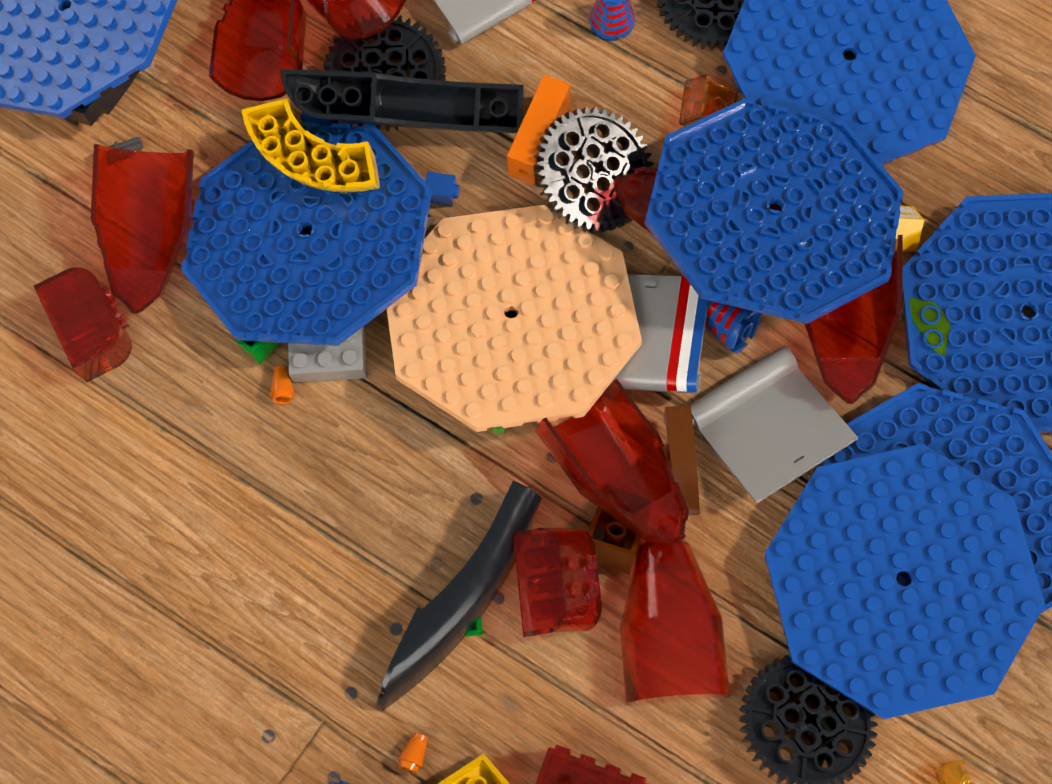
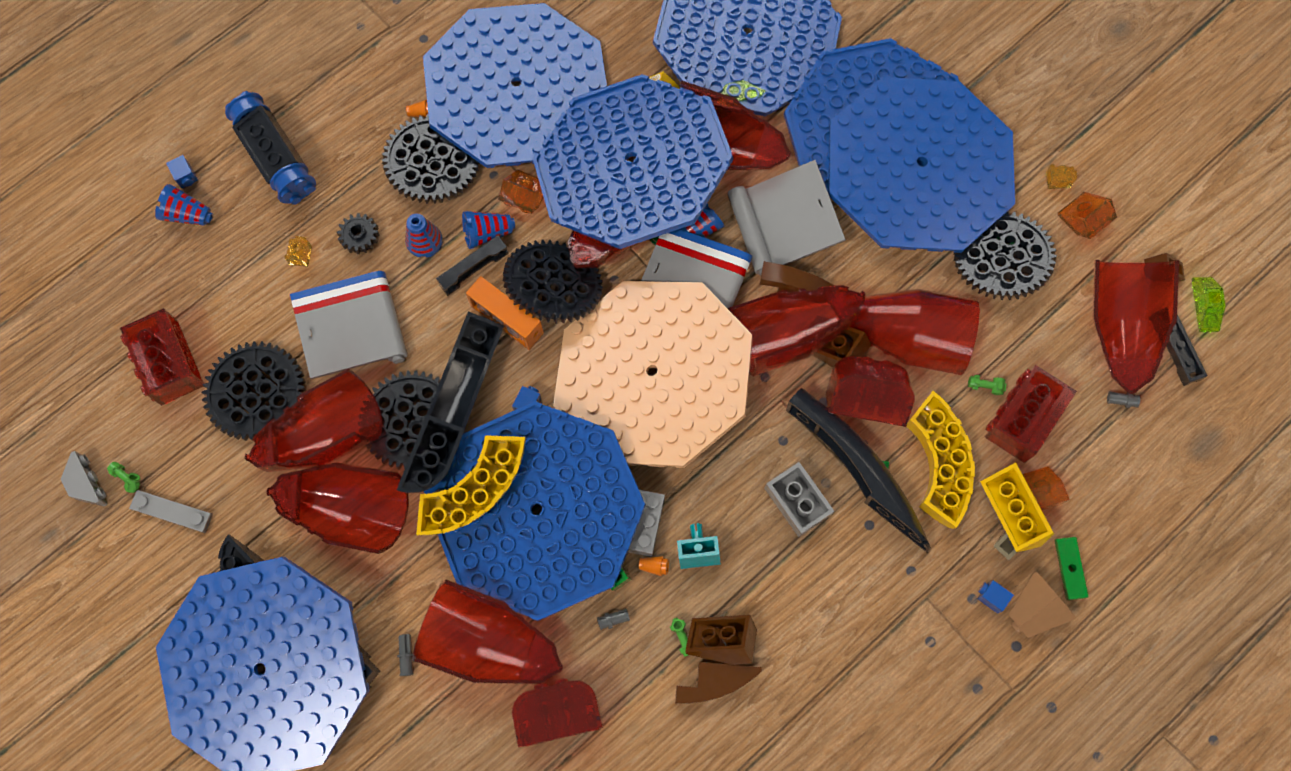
camera: 80 degrees left, 0 degrees up
orange cone [398,732,428,774] -> none
none -> black piece [436,236,509,296]
none -> blue cone [462,211,515,249]
none -> dark grey pin [597,608,630,630]
none -> bright green bar [670,618,689,657]
none -> reddish brown slope [675,662,762,704]
none -> teal brick [677,523,721,569]
none -> reddish brown slope [685,615,757,665]
none -> light grey brick [764,462,834,537]
none -> yellow brick [905,391,975,529]
none -> bright green bar [968,375,1007,395]

